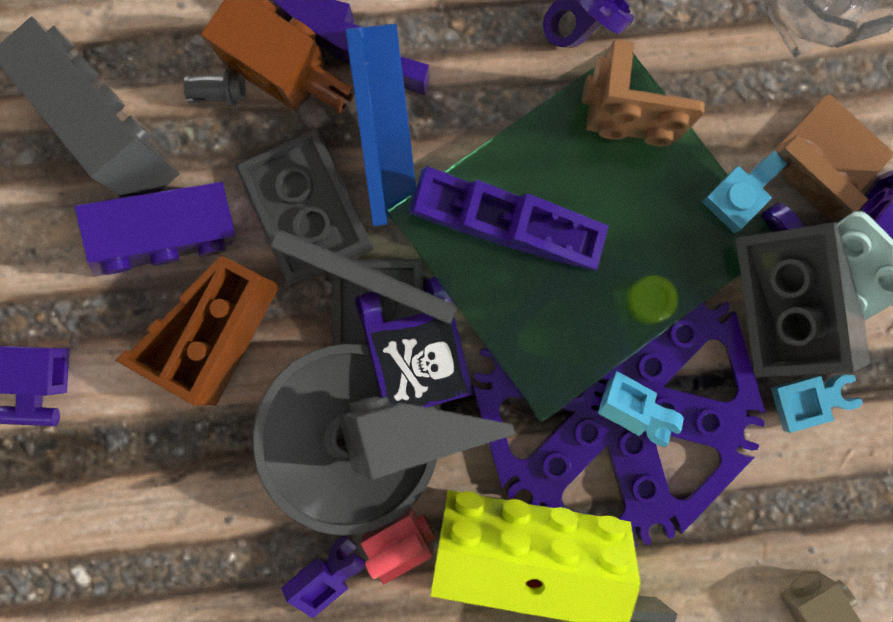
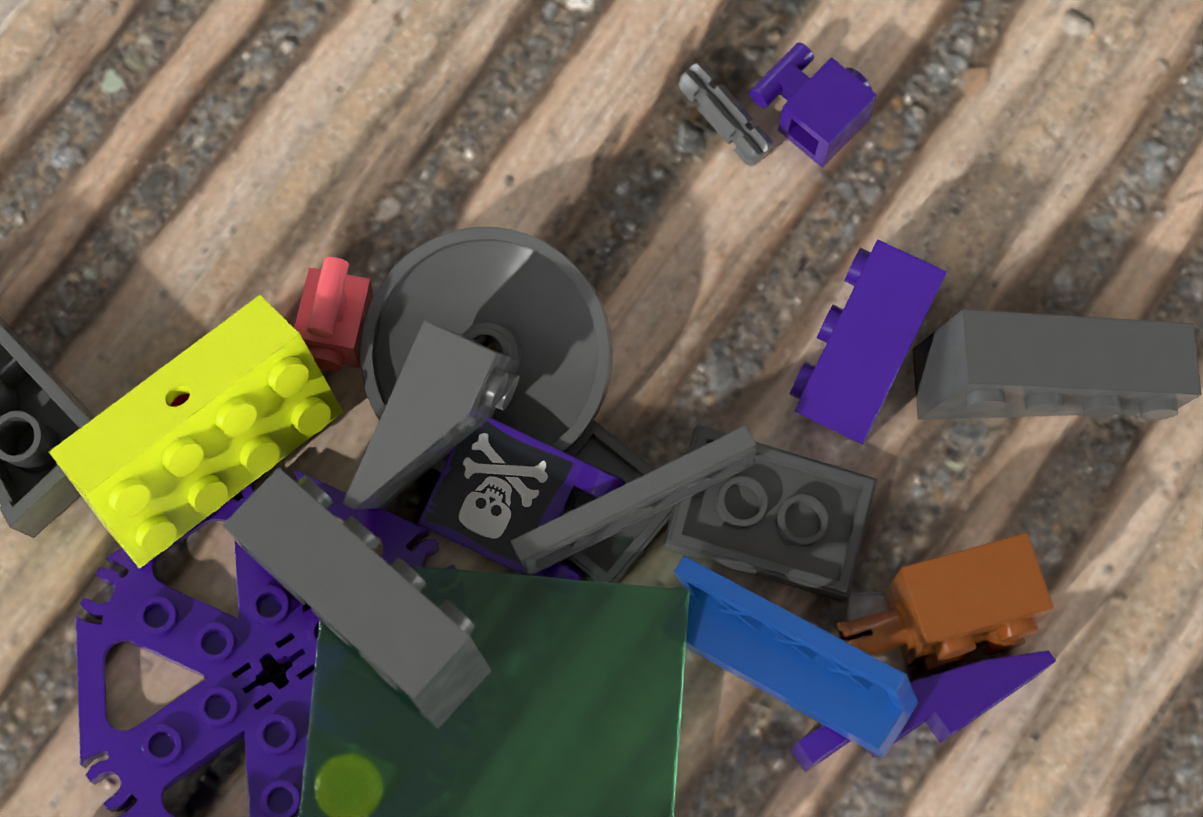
camera: 130 degrees right, 15 degrees down
dark orange wedge [115,255,280,406] -> none
dark grey pin [184,69,246,106] -> none
dark purple plate [281,535,365,618] -> none
dark purple slope [408,166,609,271] -> none
medium azure plate [598,371,684,447] -> none
none -> dark grey wedge [222,467,492,729]
none -> dark grey axle [679,62,773,166]

